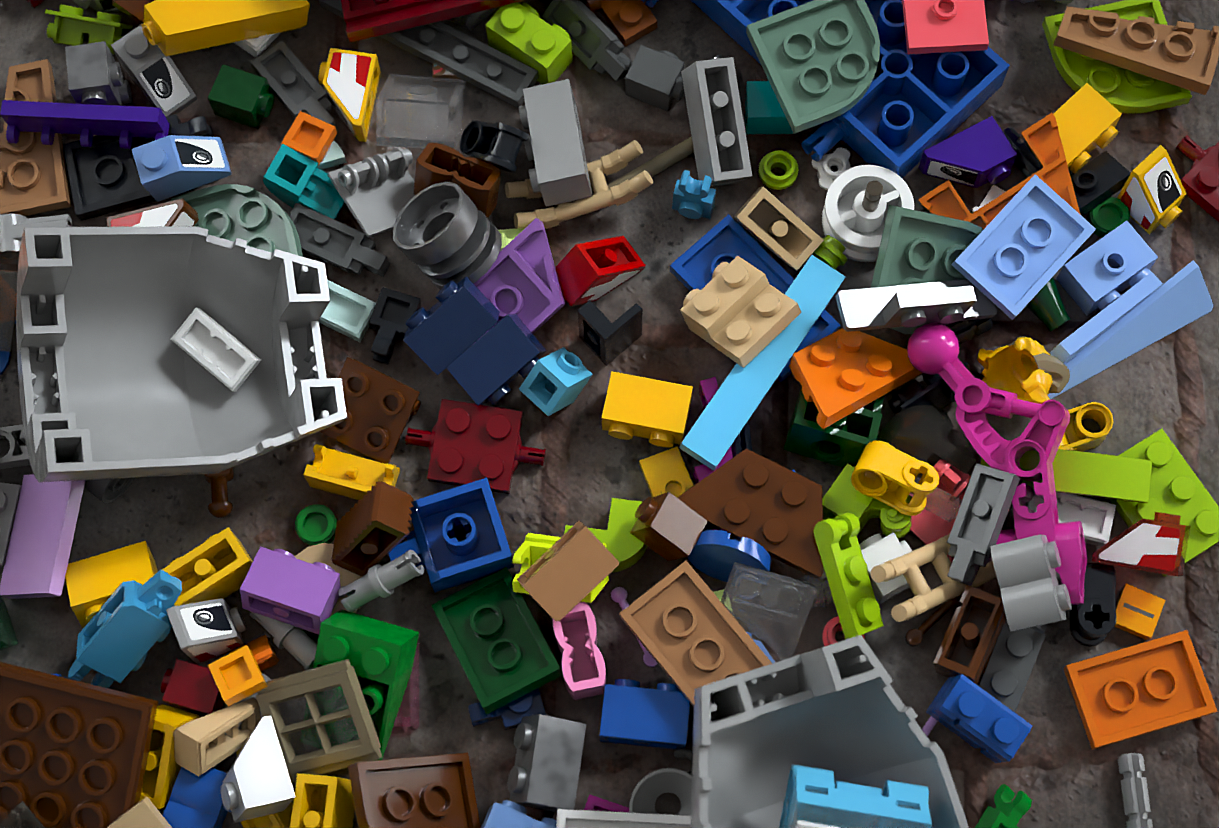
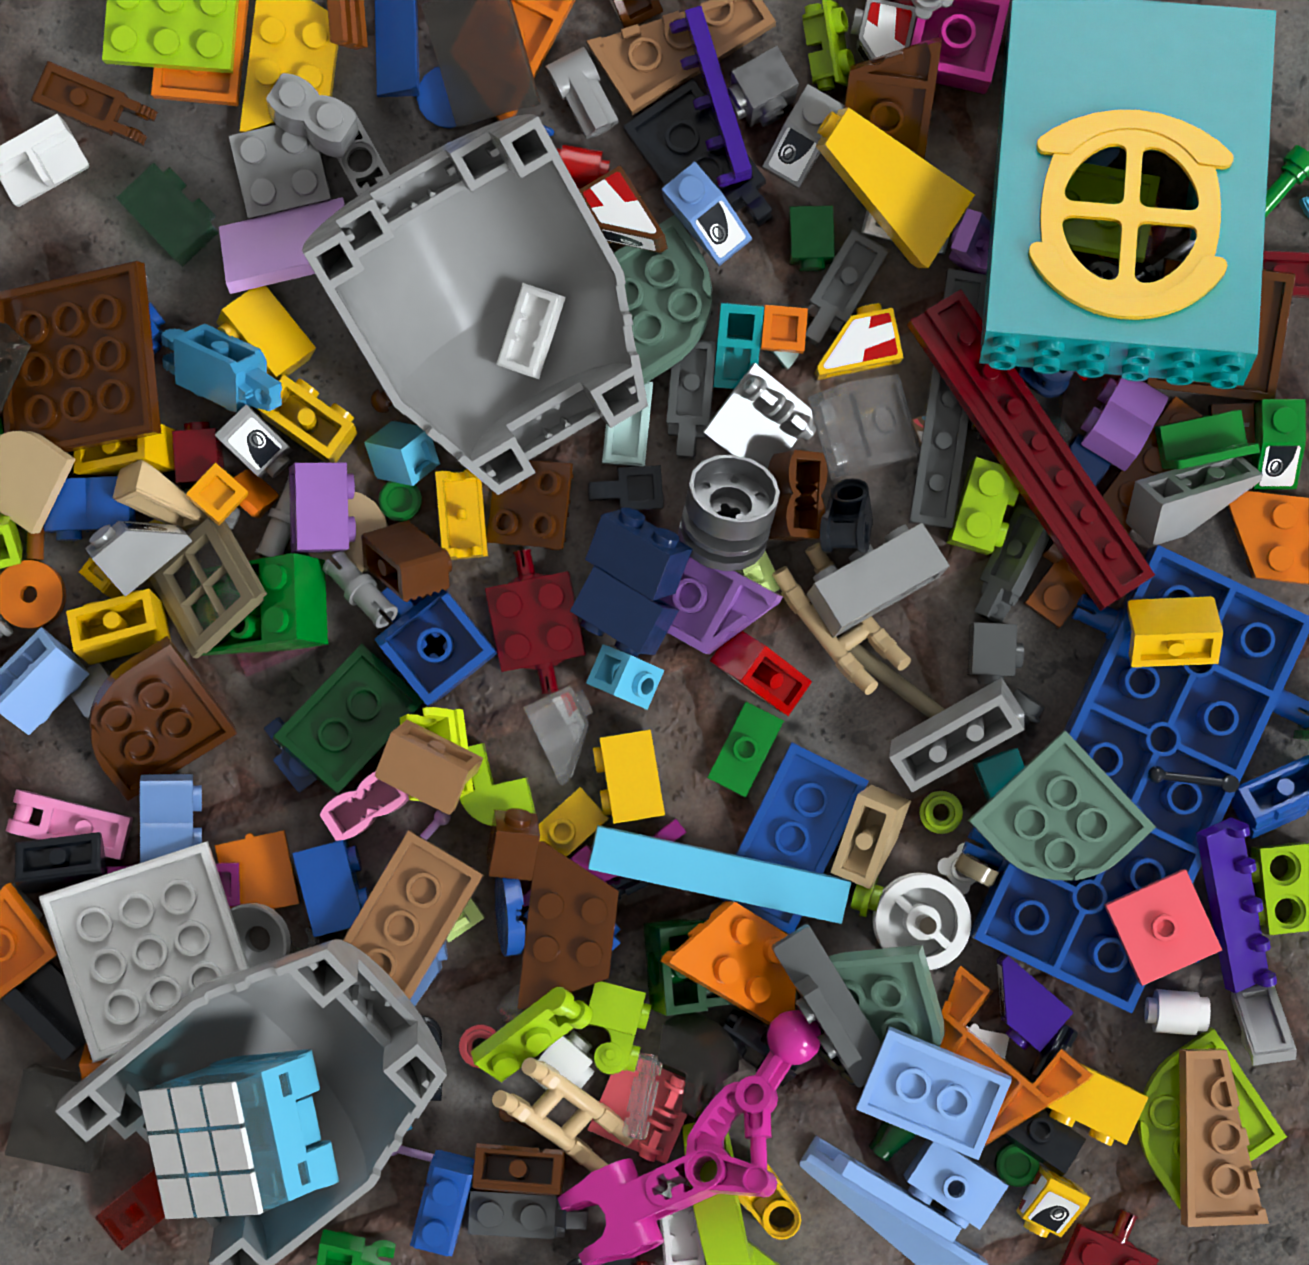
camera: 65 degrees right, 15 degrees up
flat silver brick [507,714,586,812] -> none
black panel [577,300,643,366] -> none
dark azure plate [672,170,716,219] -> none
tan plate [680,256,801,368] -> none
clear wing [721,562,817,660] -> none
yellow piece [851,441,940,516] -> none
dark grey hinge [947,464,1020,586] -> none
yellow hair [977,336,1070,417] -> none
light grey brick [990,534,1071,631] -> none
none -> orange piece [215,830,300,909]
none -> medium azure panel [364,421,440,486]
none -> clear slope [524,685,594,785]
none -> green plate [707,702,784,797]
none -> dark tan tile [954,853,1000,887]
none -> white brick [1144,989,1211,1035]

